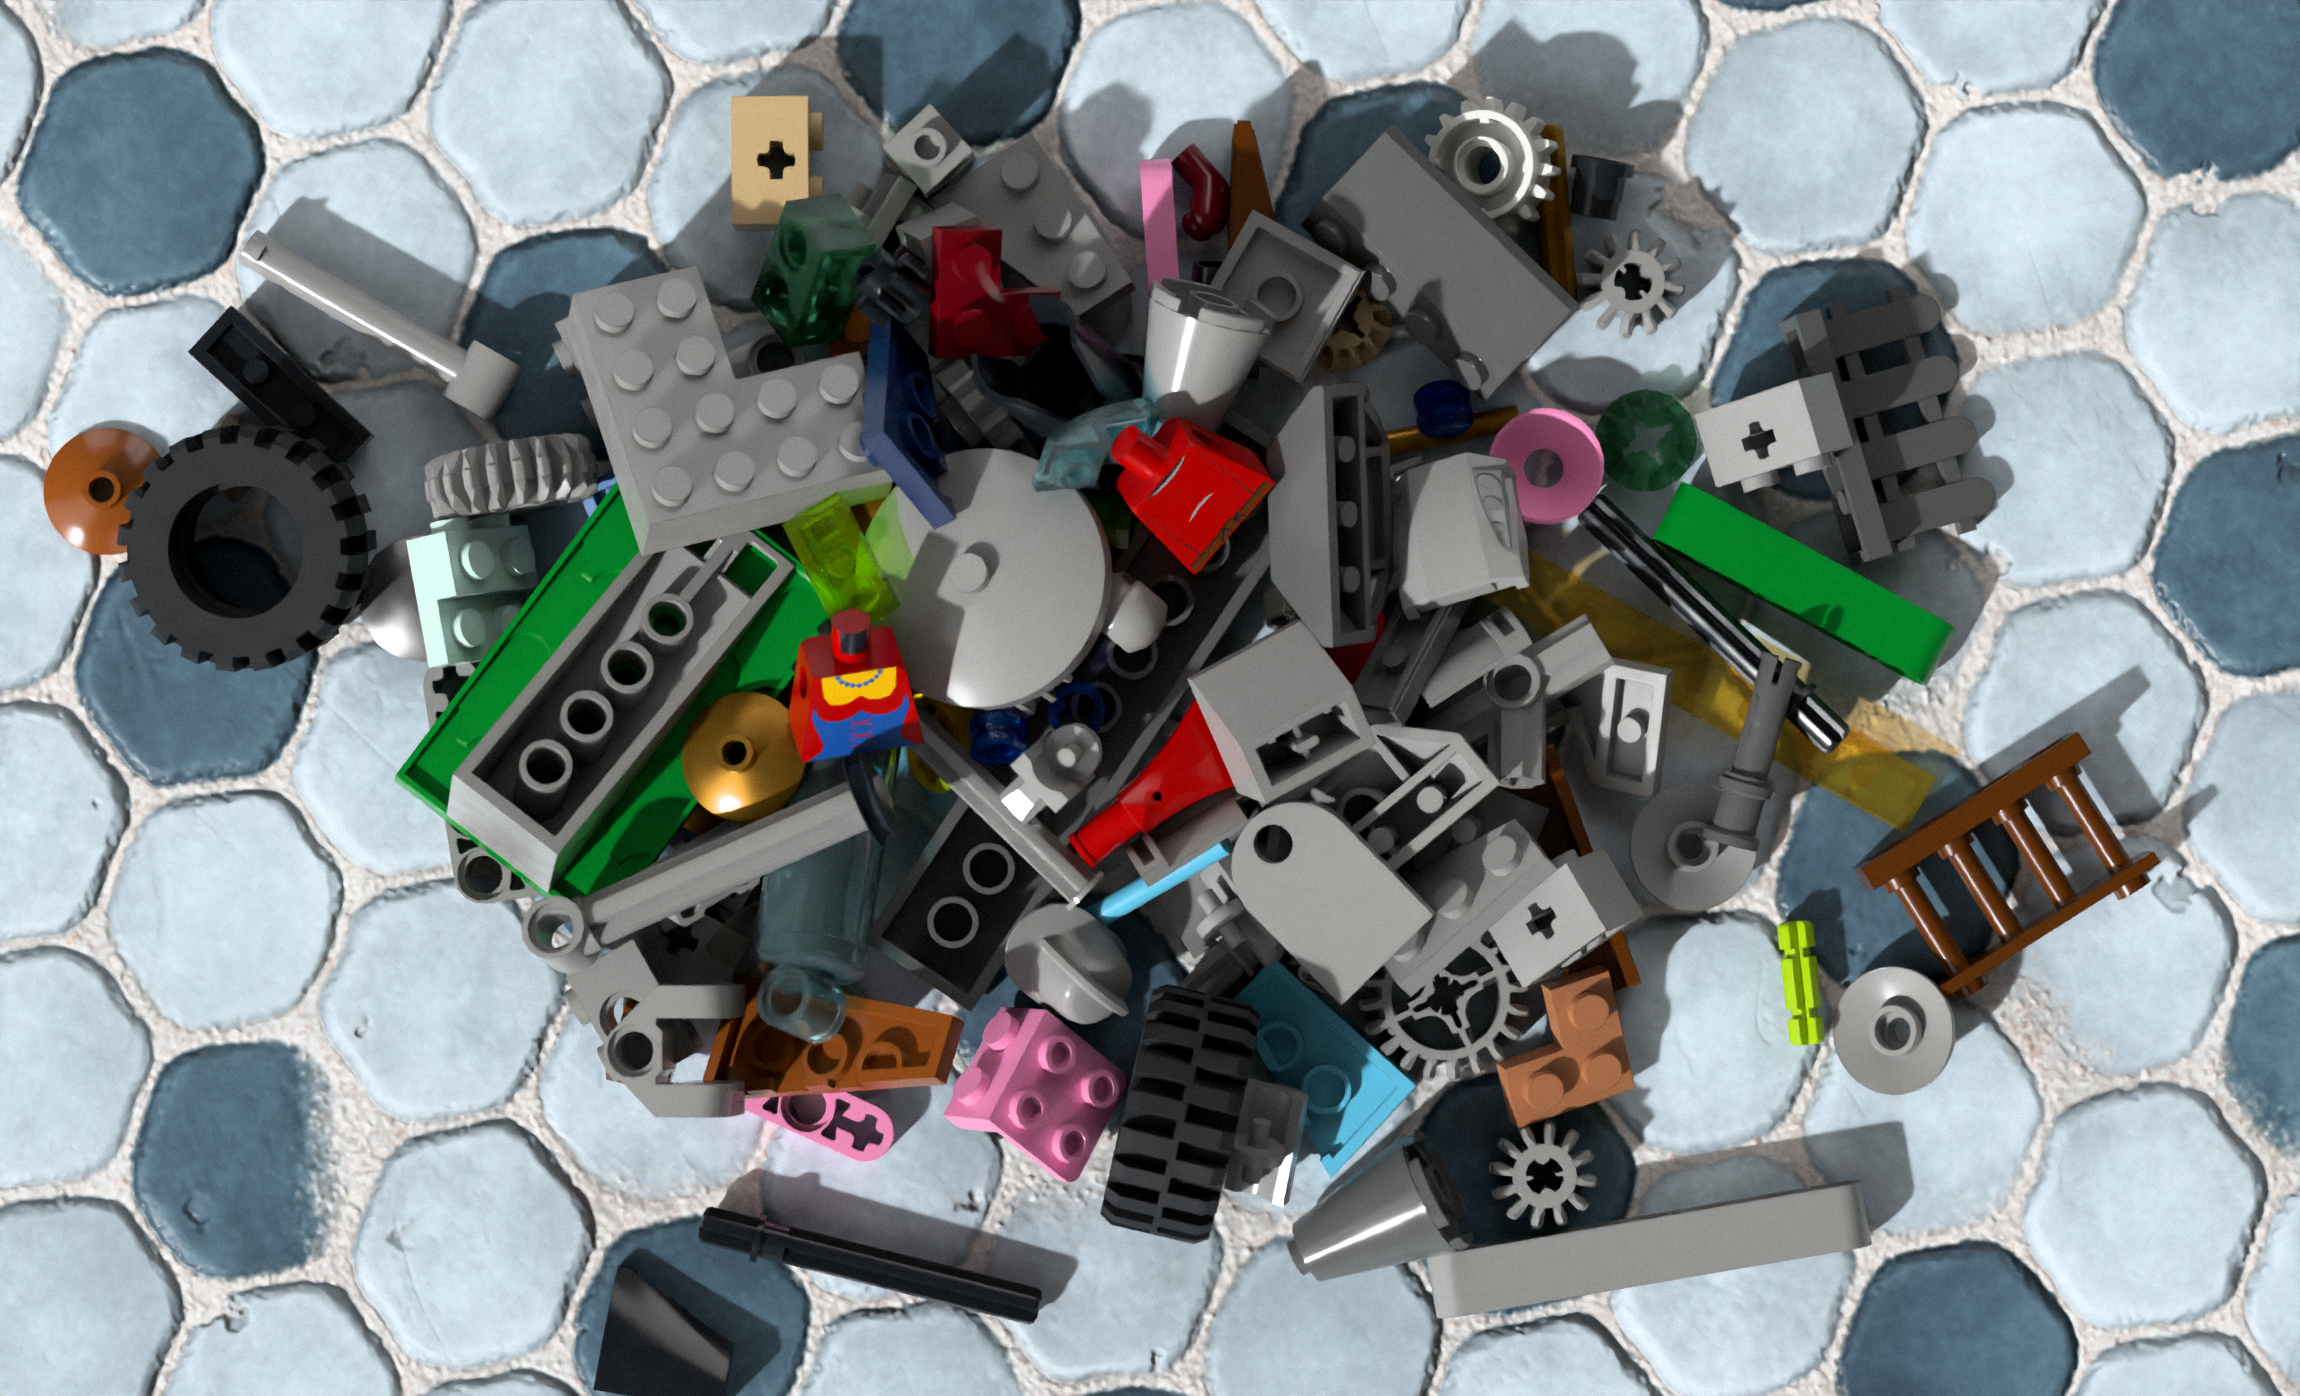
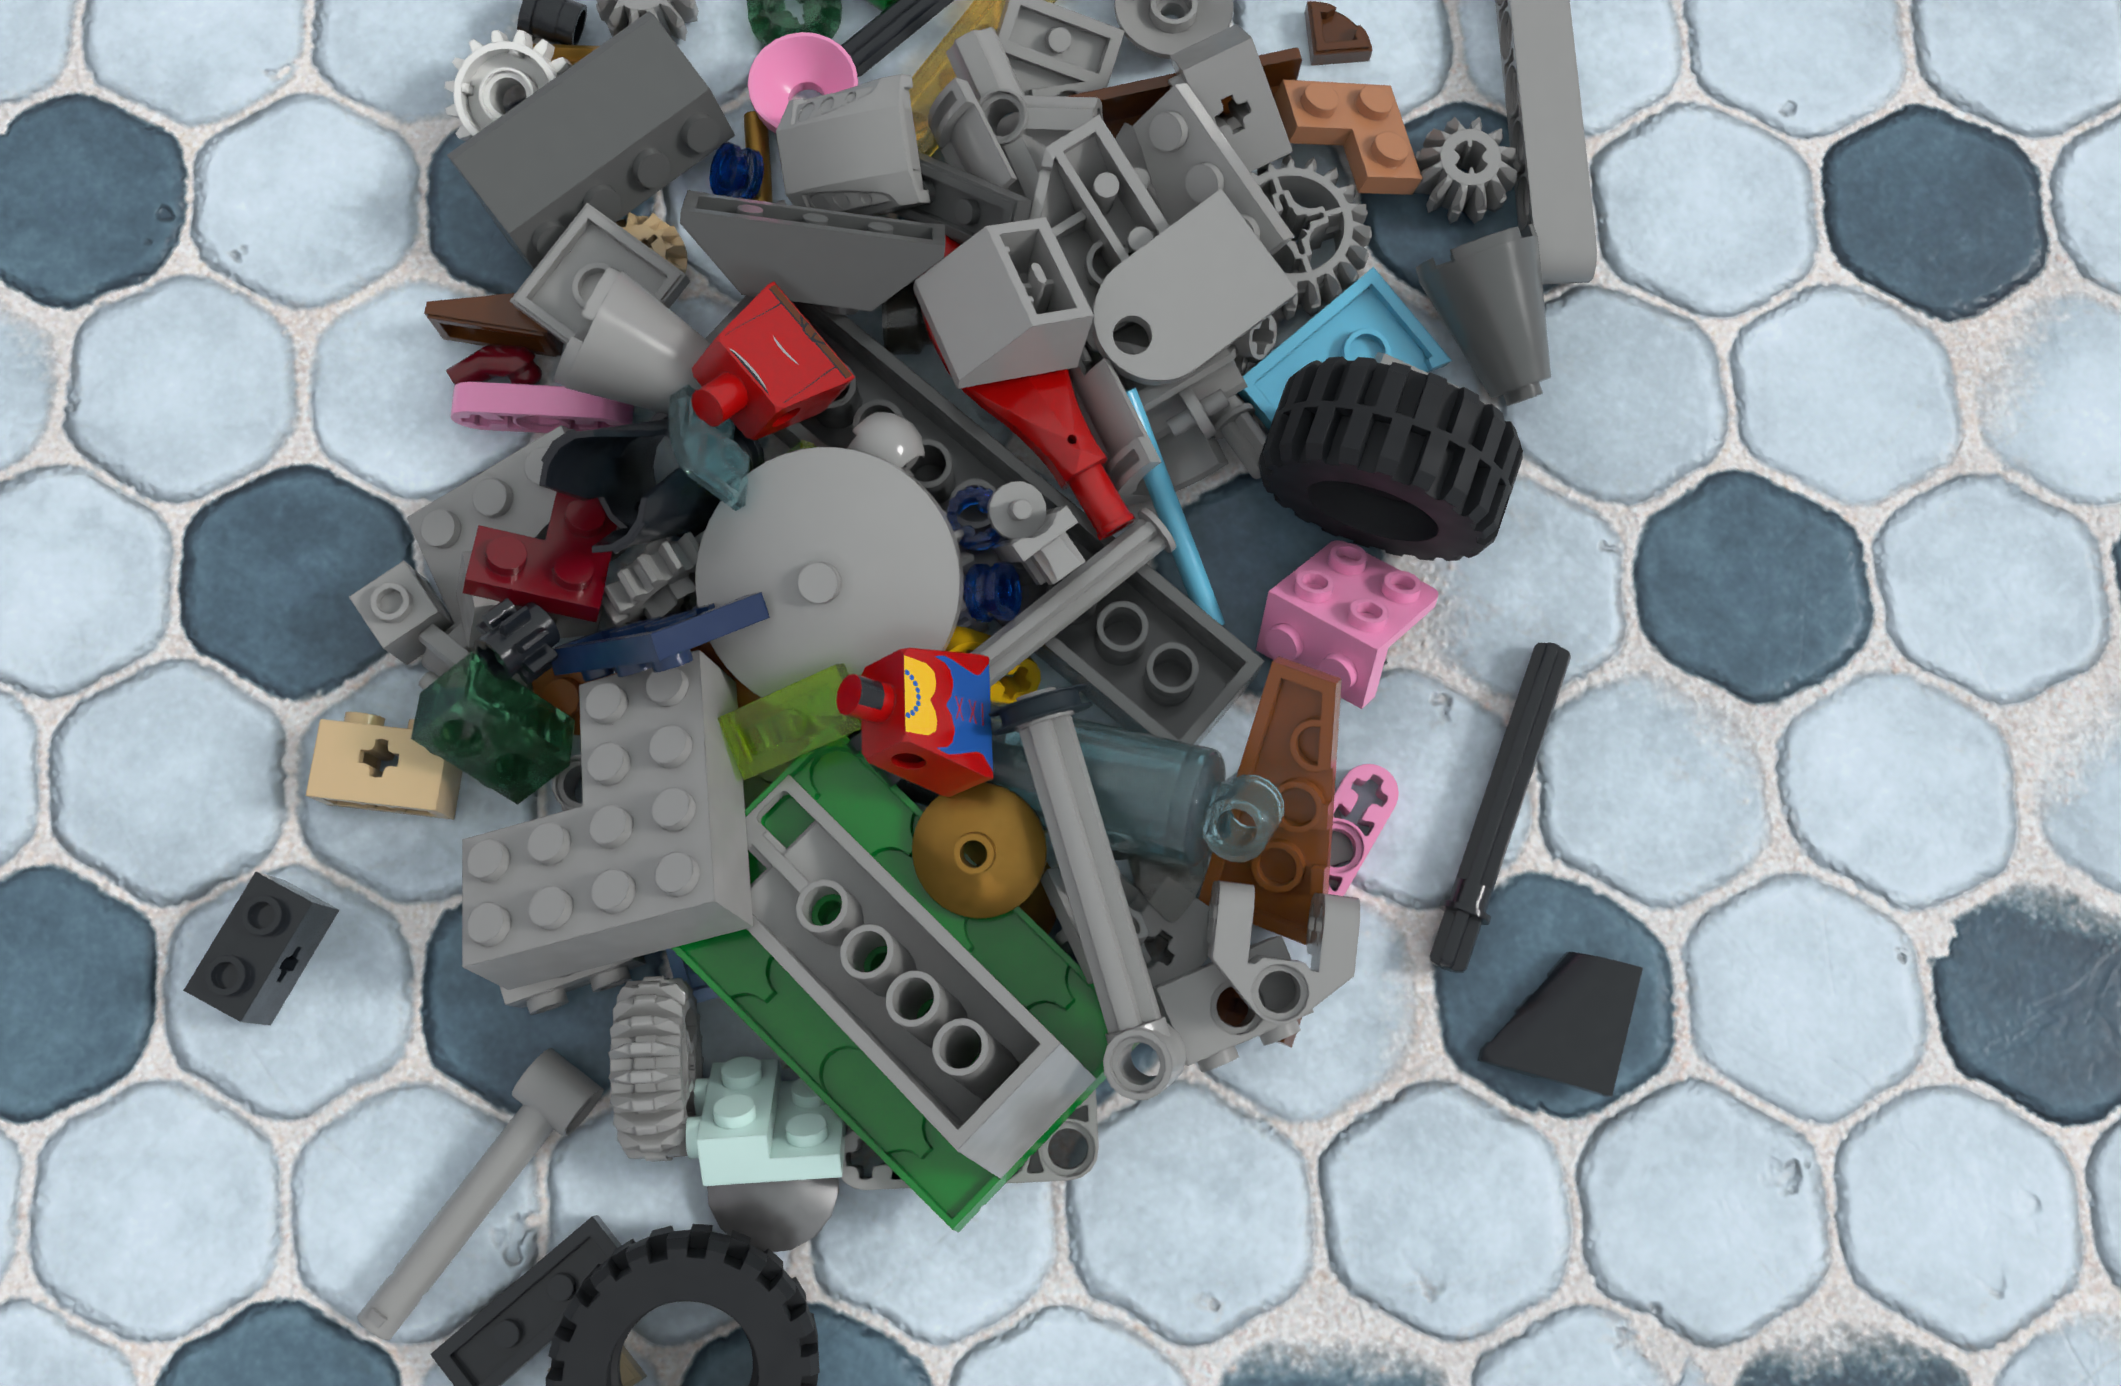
camera: 85 degrees left, 10 degrees down
light grey piece [1004,903,1132,1024] -> none
none -> black brick [183,872,339,1025]
none -> reddish brown tile [1304,1,1373,66]

